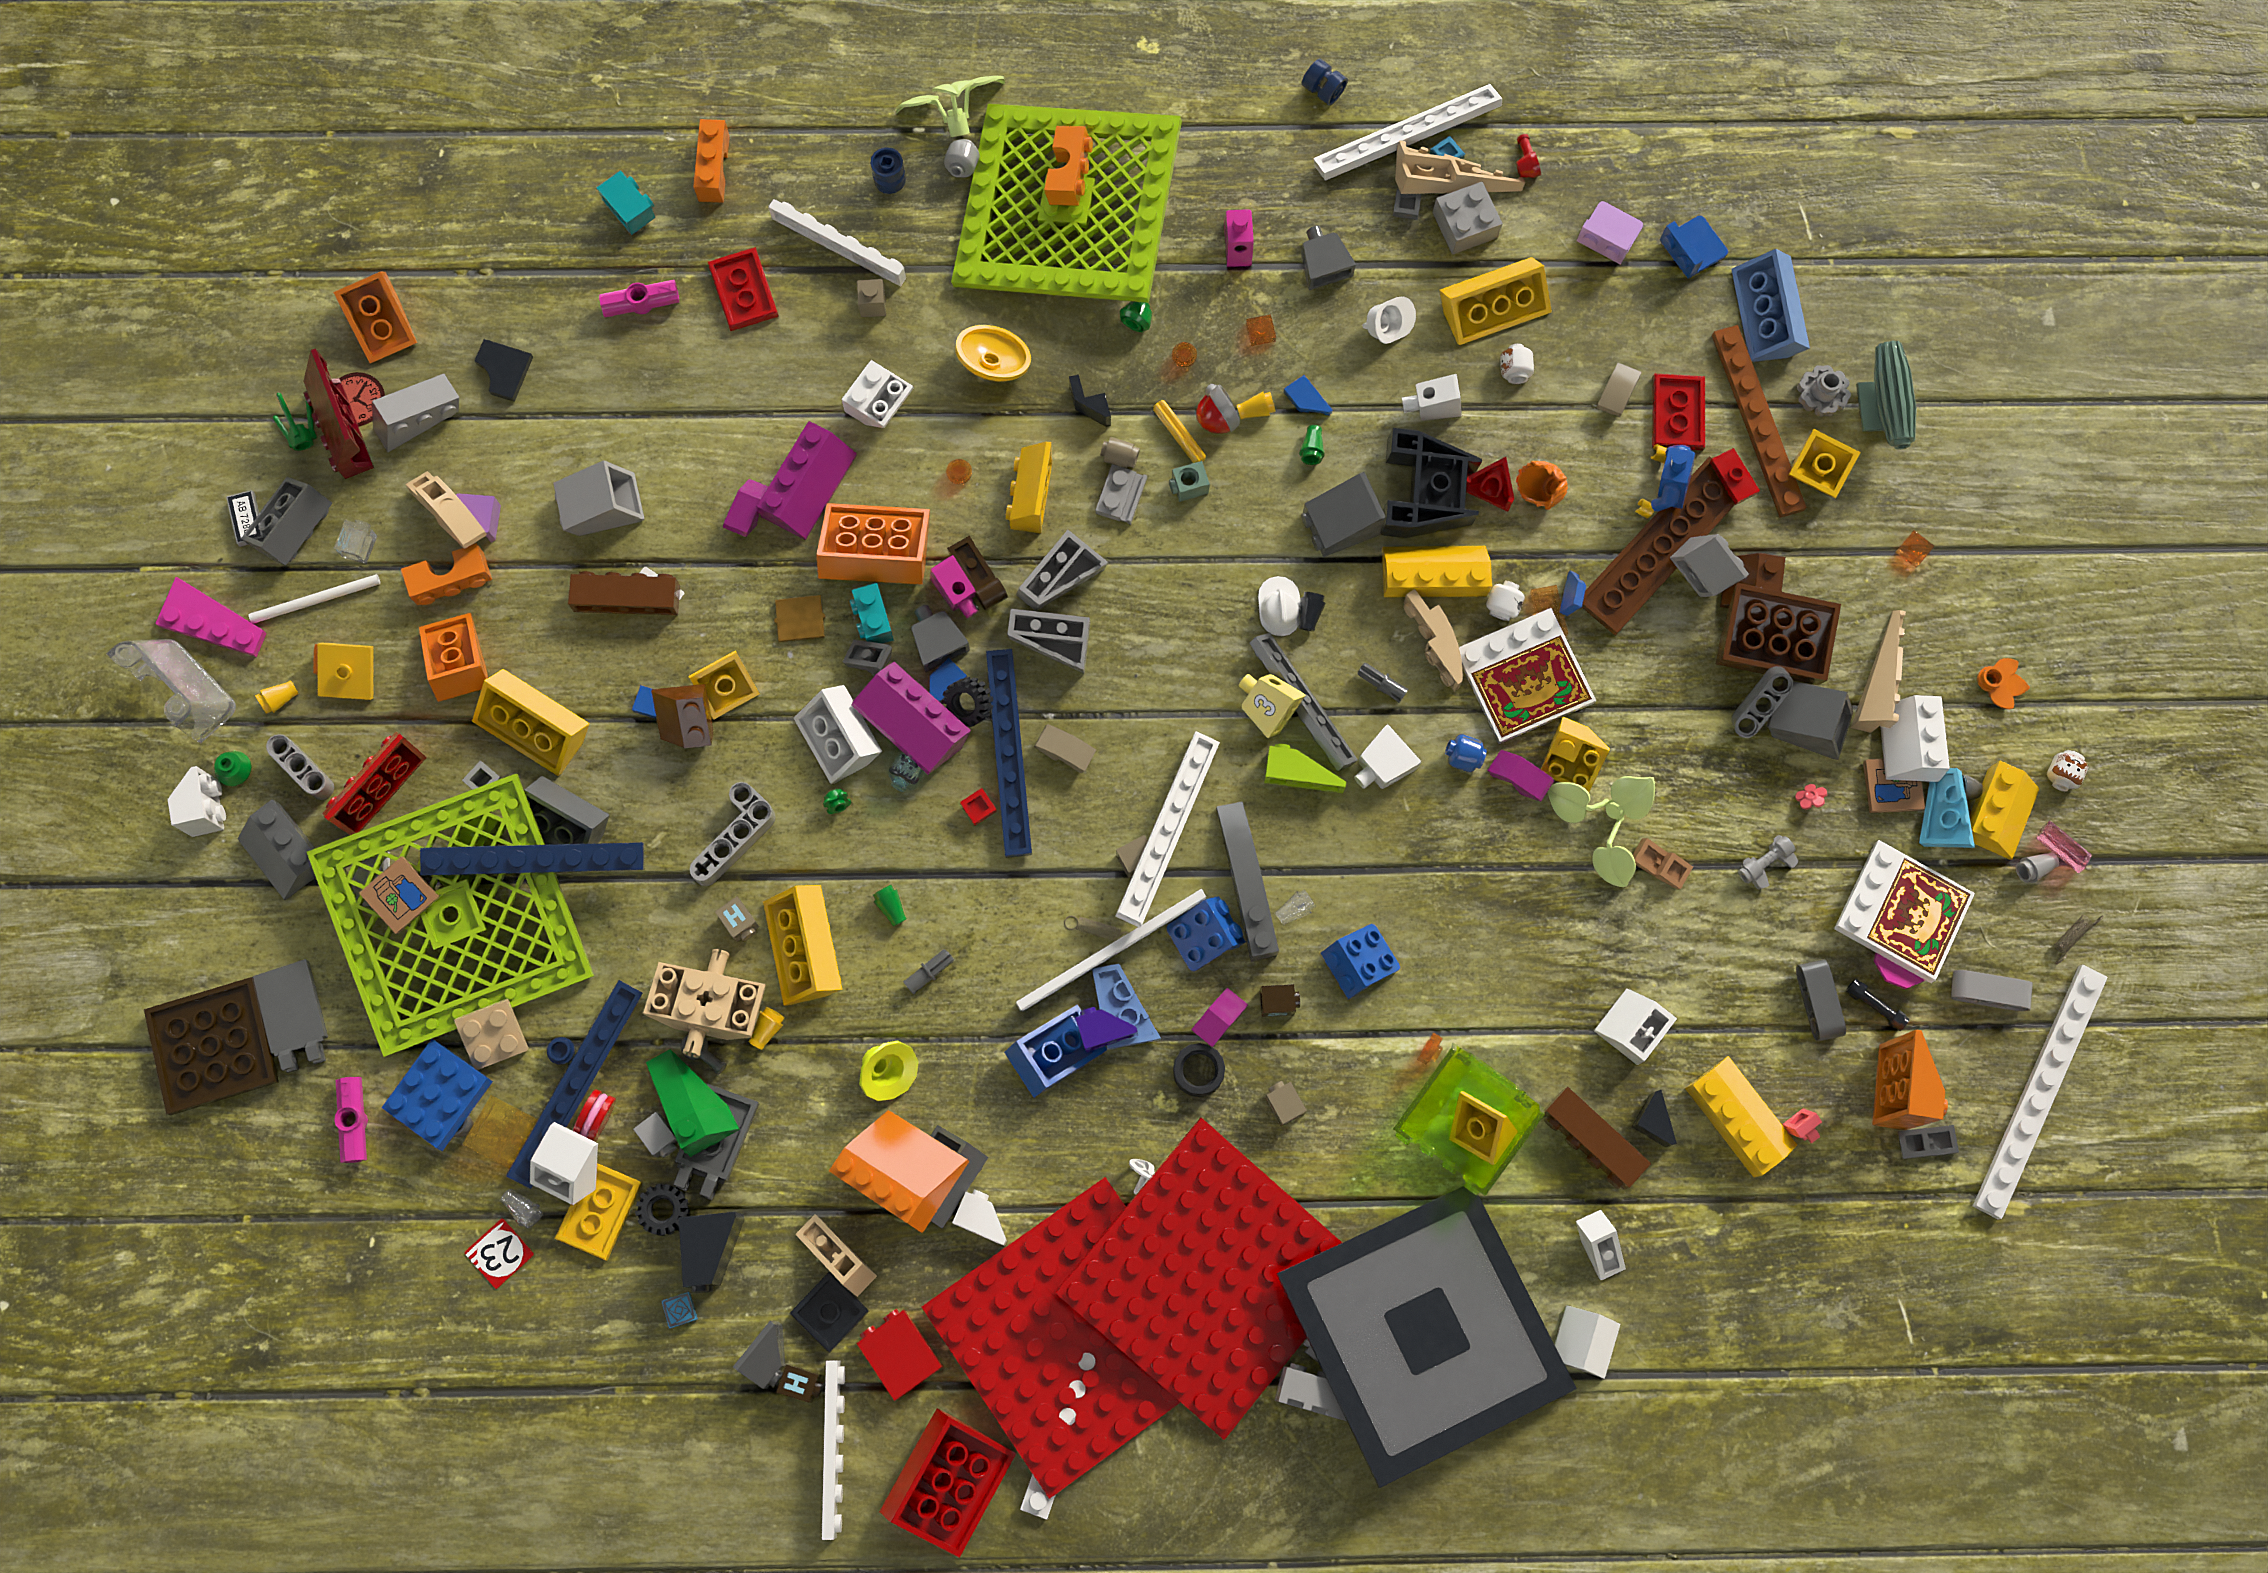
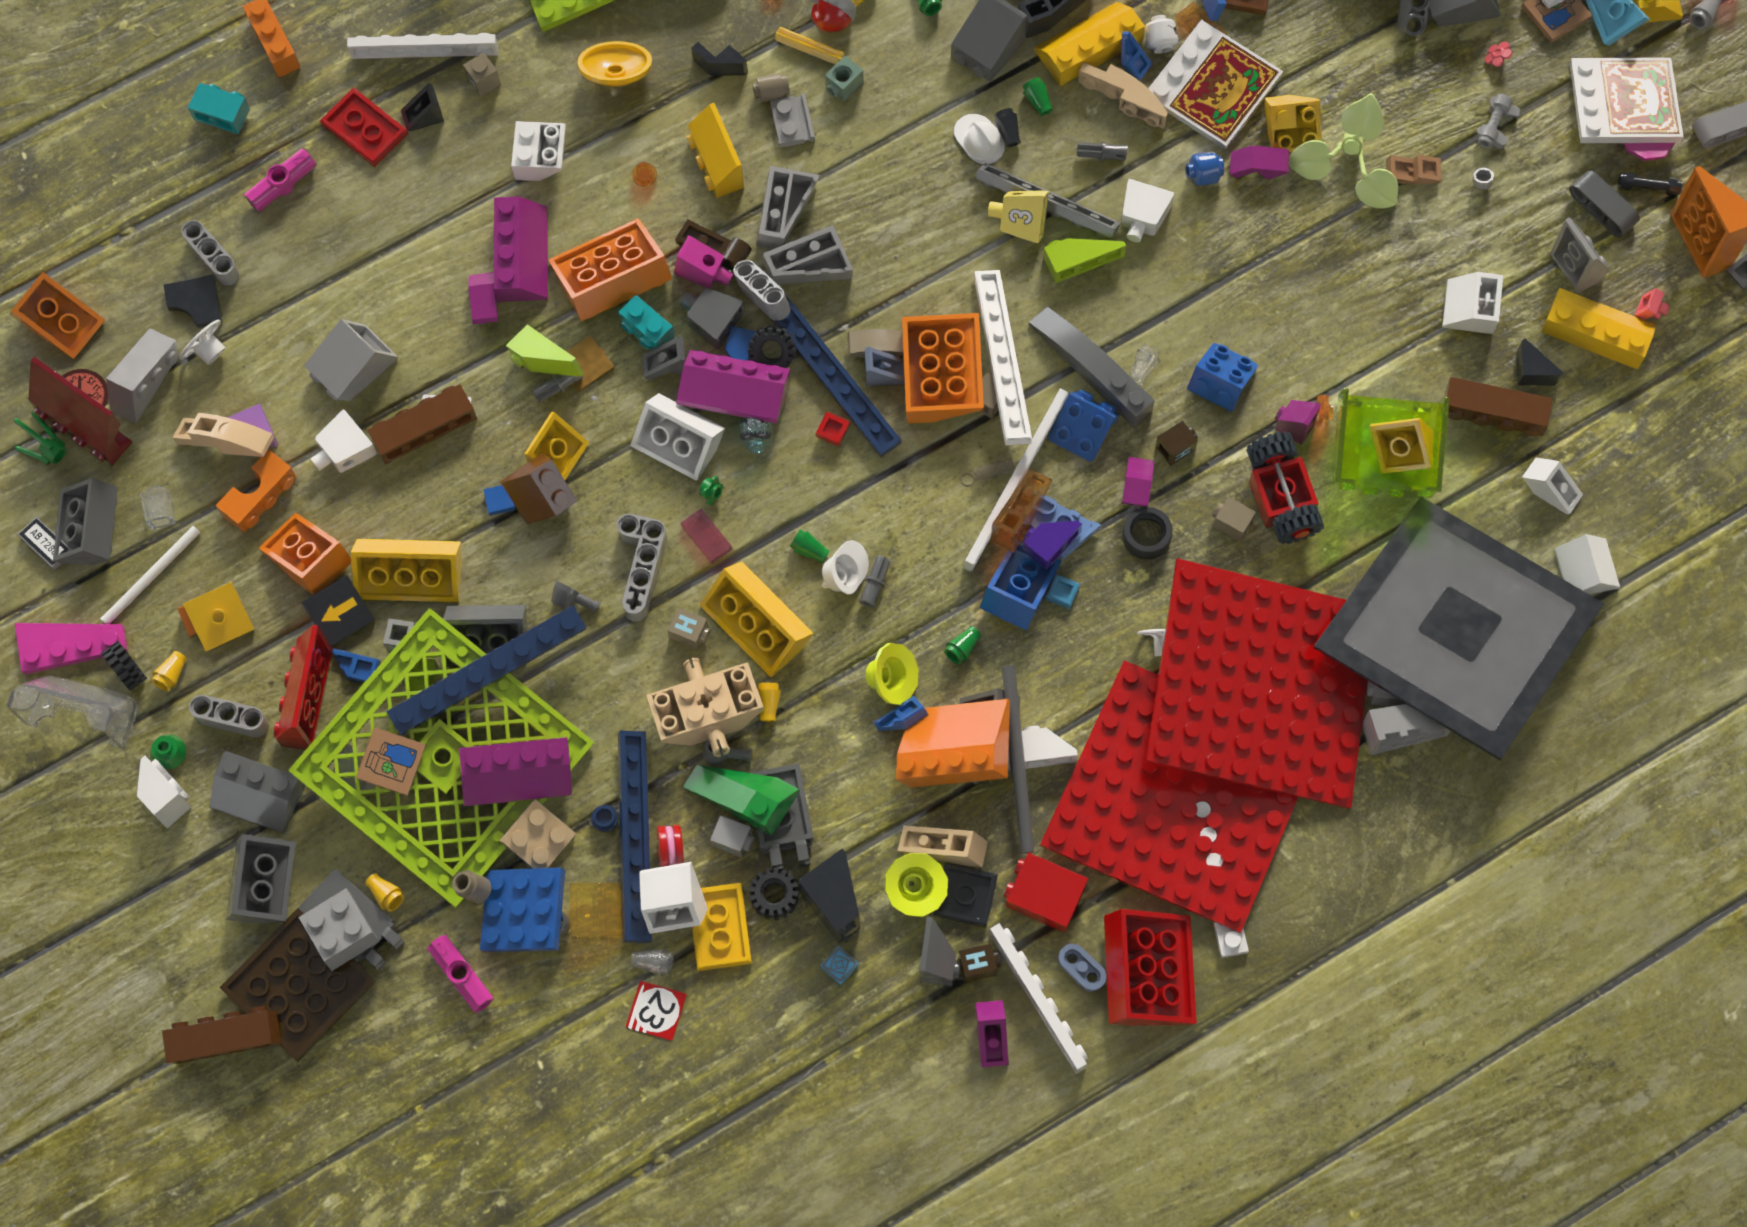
camera: 25 degrees left, 5 degrees down
none -> black tyre [101,641,147,691]
none -> reddish brown brick [162,1006,281,1064]
none -> white wheel [179,320,226,365]
none -> light grey beam [181,220,239,286]
none -> dark grey slope [226,834,296,924]
none -> light grey brick [298,888,380,971]
none -> black tile [301,575,375,646]
none -> white torso [310,409,377,473]
none -> blue tile [332,649,381,684]
none -> yellow cone [365,873,404,912]
none -> black slope [400,83,444,132]
none -> dark tan brick [452,870,491,903]
none -> magenta slope [459,737,572,806]
none -> lime slope [506,325,584,377]
none -> dark grey axle [533,374,583,402]
none -> dark grey bar [551,581,601,614]
none -> clear pink tile [680,508,733,564]
none -> light grey beam [733,260,790,321]
none -> white piece [822,540,869,594]
none -> sand blue slope [865,347,905,386]
none -> blue tile [873,696,929,731]
none -> neon yellow hat [885,853,948,917]
none -> orange slope [902,313,984,424]
none -> green cone [944,626,981,665]
none -> magenta slope [975,1000,1009,1067]
none -> clear orange slope [991,469,1052,553]
none -> dark grey piece [1002,666,1034,854]
none -> green cone [1022,77,1053,116]
none -> dark azure tile [1046,574,1080,609]
none -> sand blue plate [1058,944,1106,992]
none -> blue tile [1121,31,1152,81]
none -> brick [1246,431,1324,544]
none -> magenta slope [1275,400,1321,445]
none -> light grey hinge [1473,168,1494,190]
none -> light grey slope [1550,217,1609,294]

